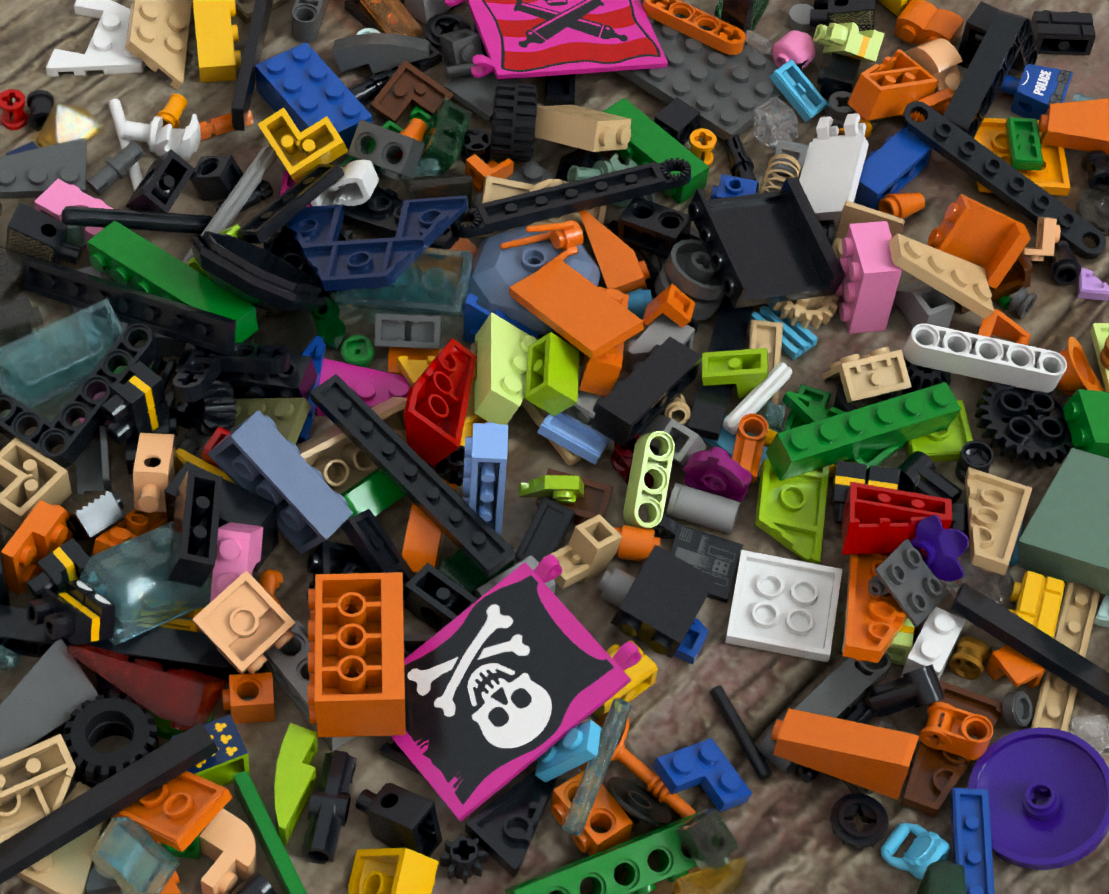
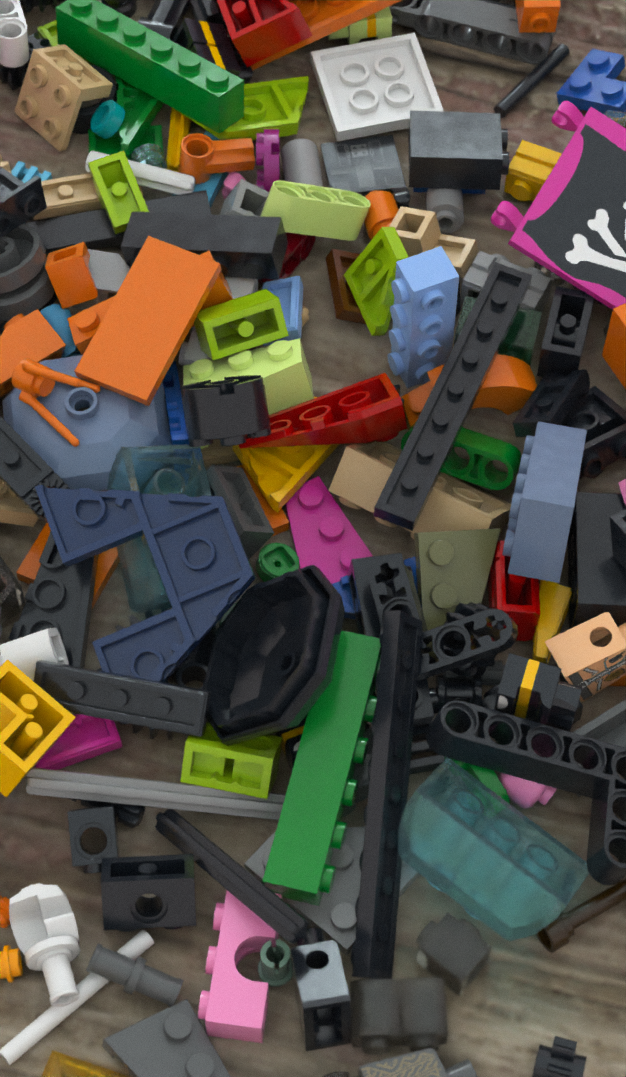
camera: 110 degrees left, 5 degrees up
none -> teal tile [90,100,125,139]
none -> black brick [181,375,271,447]

